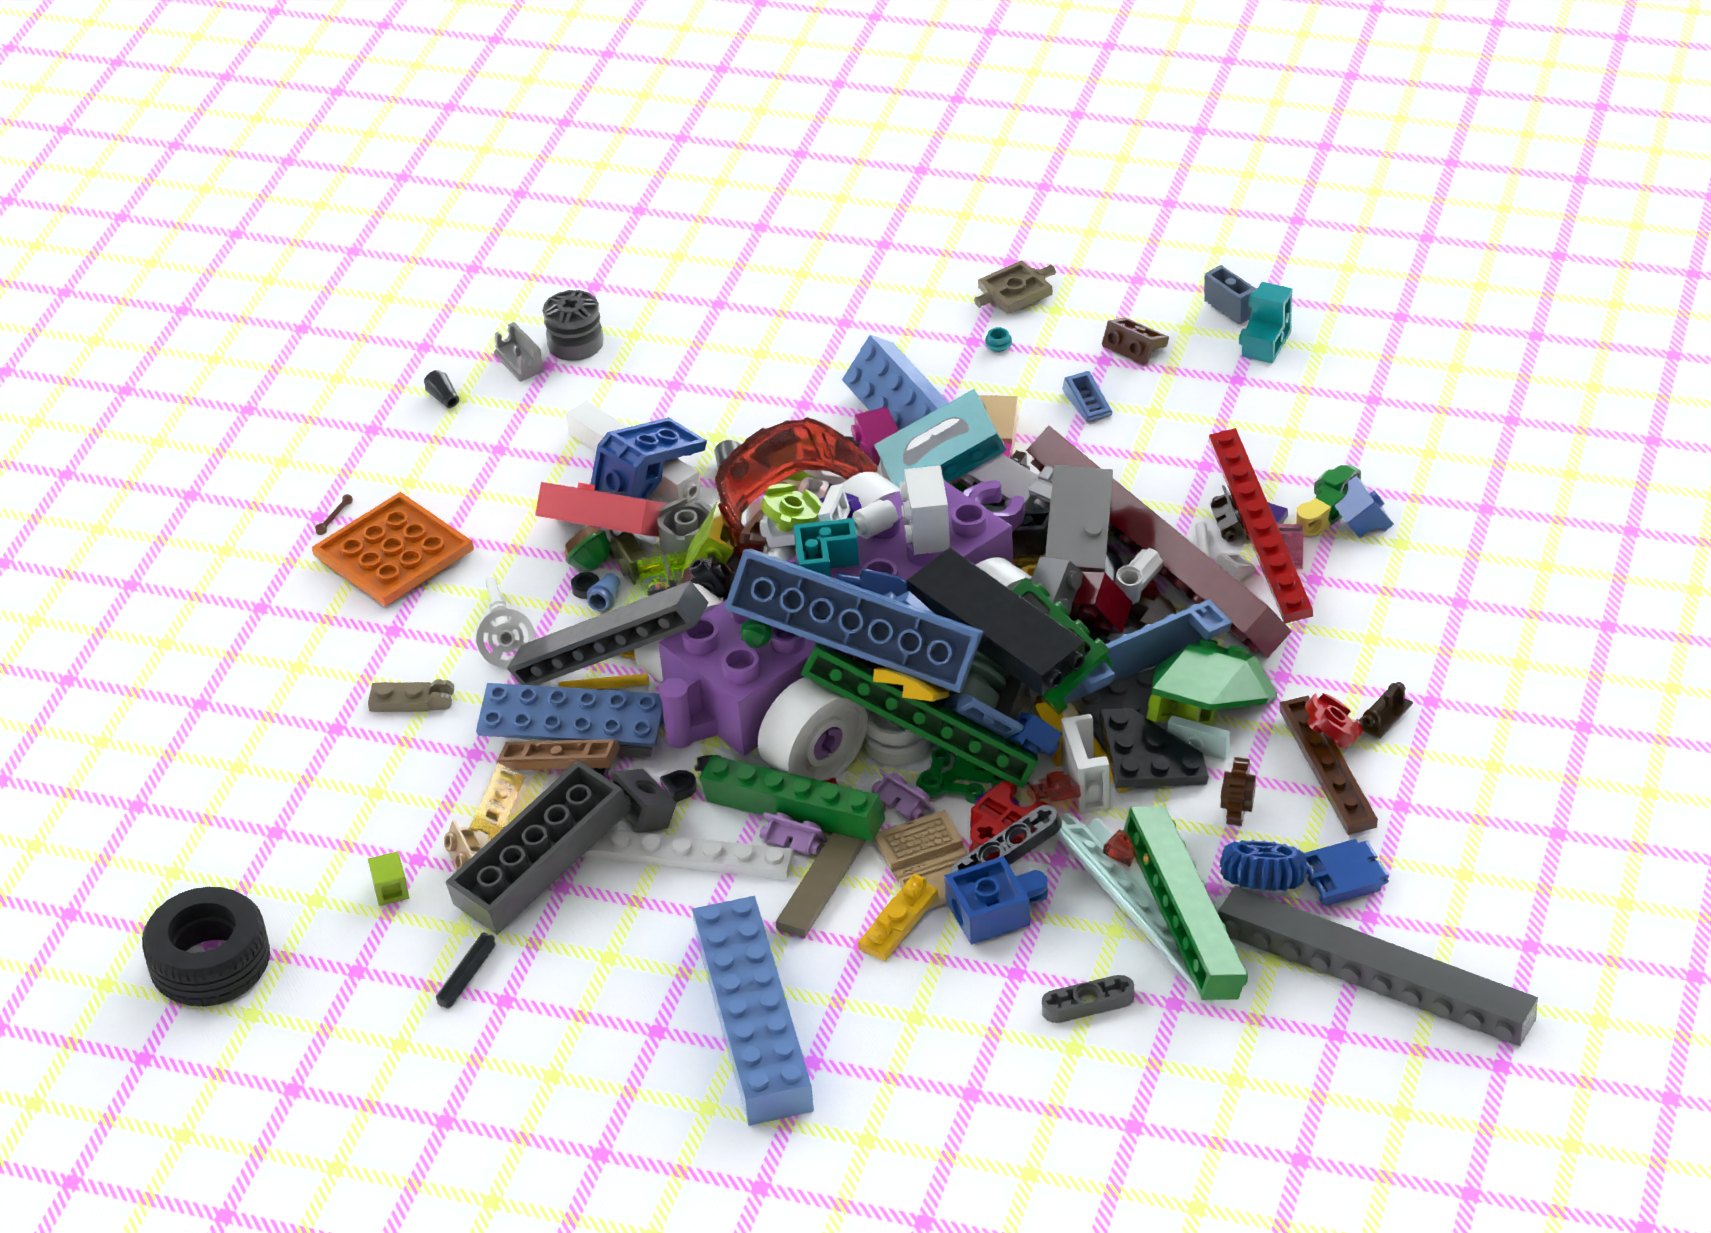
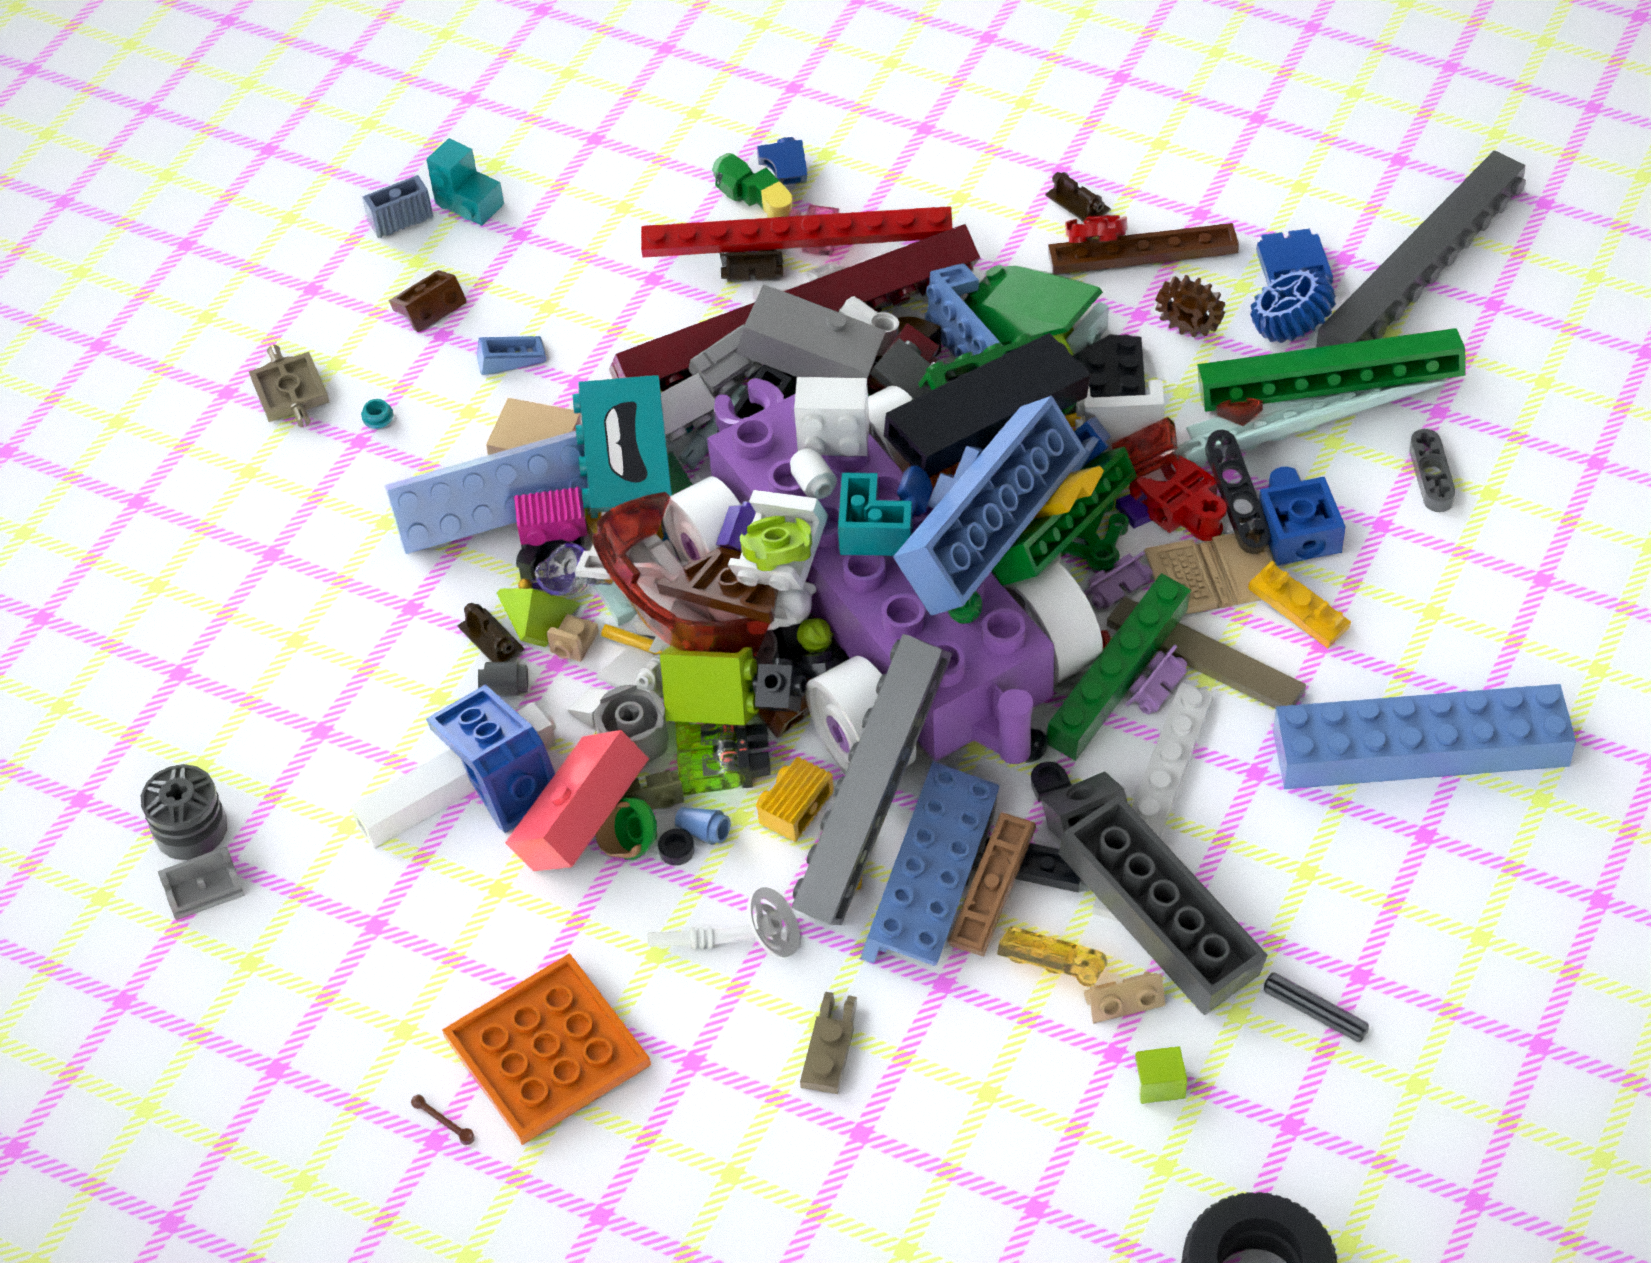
camera: 80 degrees left, 10 degrees up
black cone [424,370,460,408] -> none

